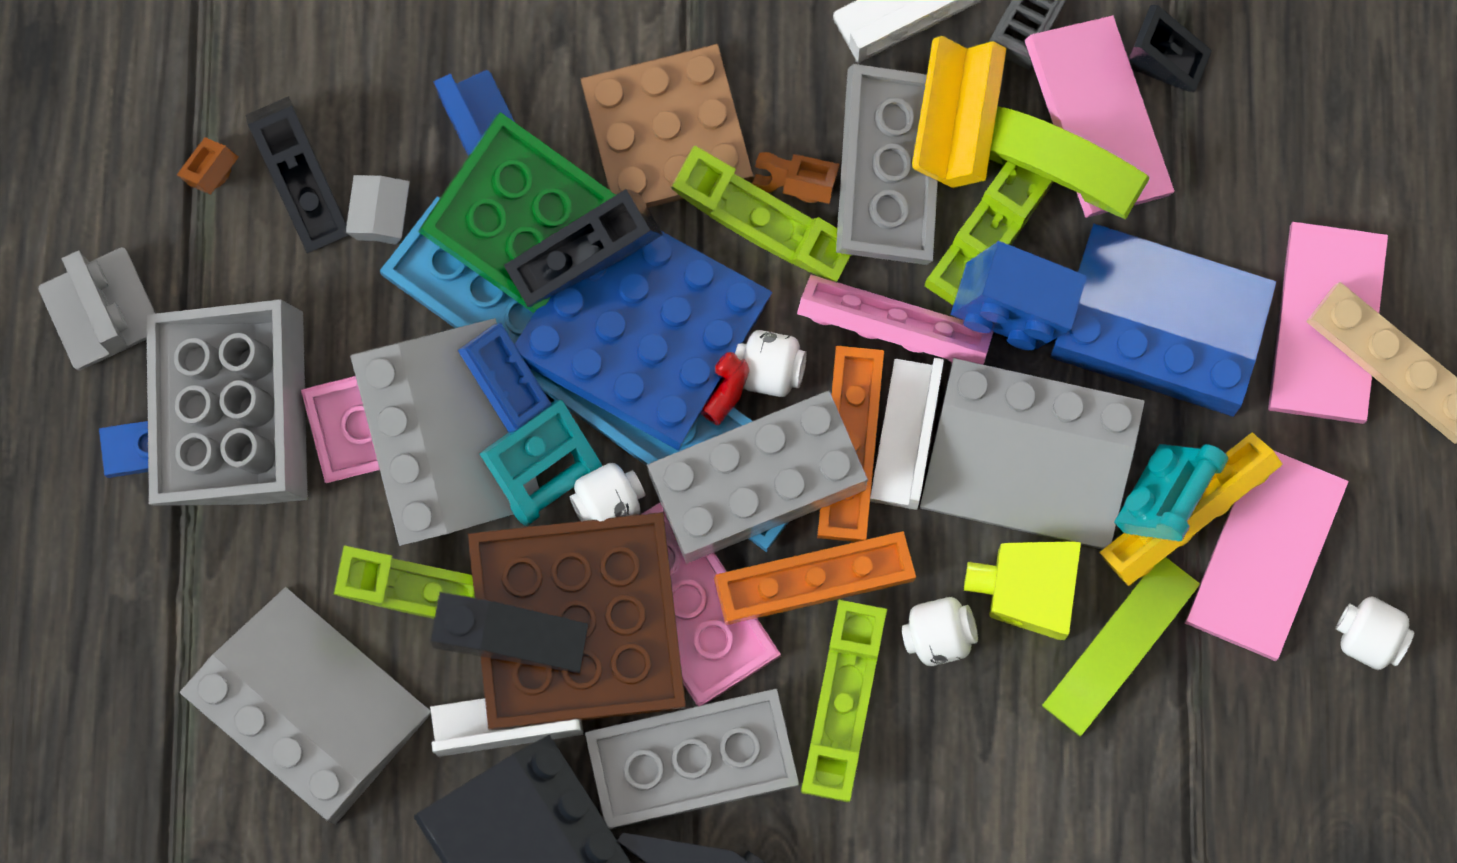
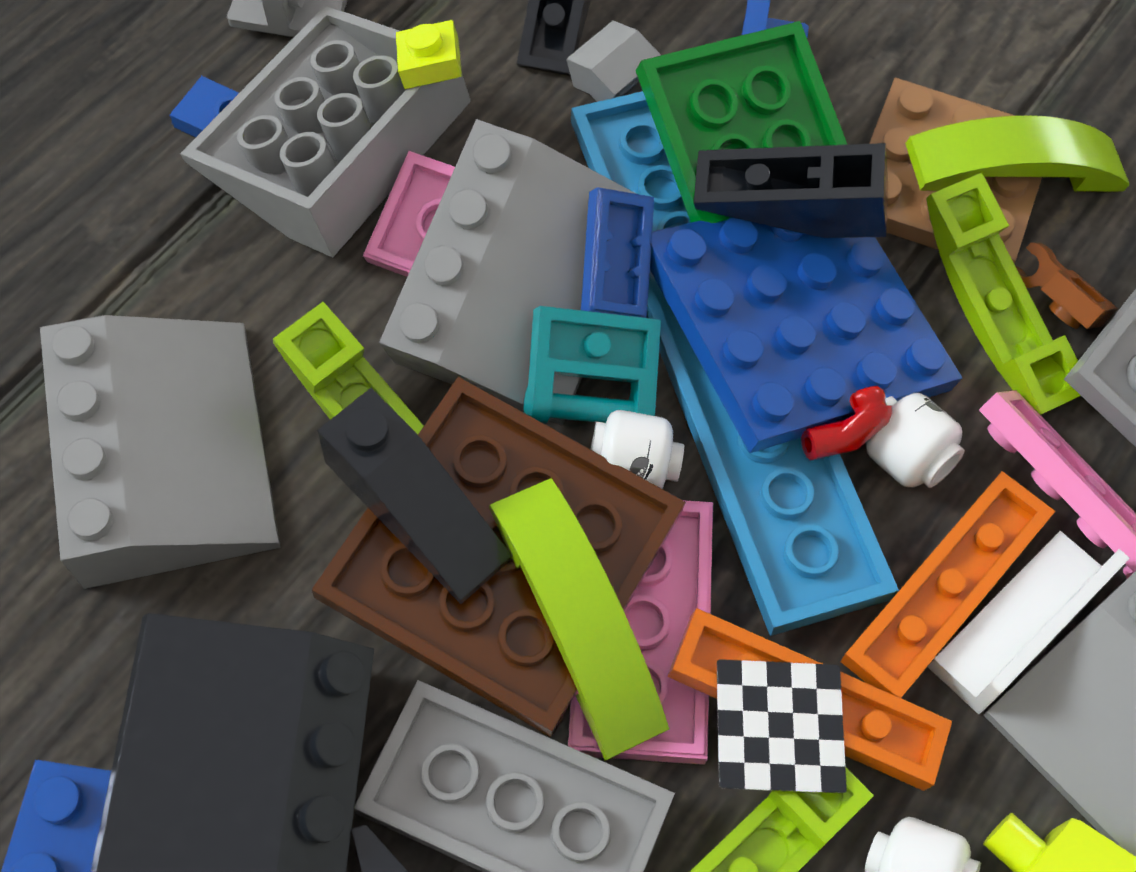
camera: 30 degrees right, 15 degrees down
white panel [430,698,584,757] -> none
light grey brick [647,390,868,564] -> none
none -> neon yellow plate [396,20,462,89]
none -> lime slope [489,478,669,760]
none -> sticker [717,659,847,793]
none -> lime slope [905,115,1130,191]

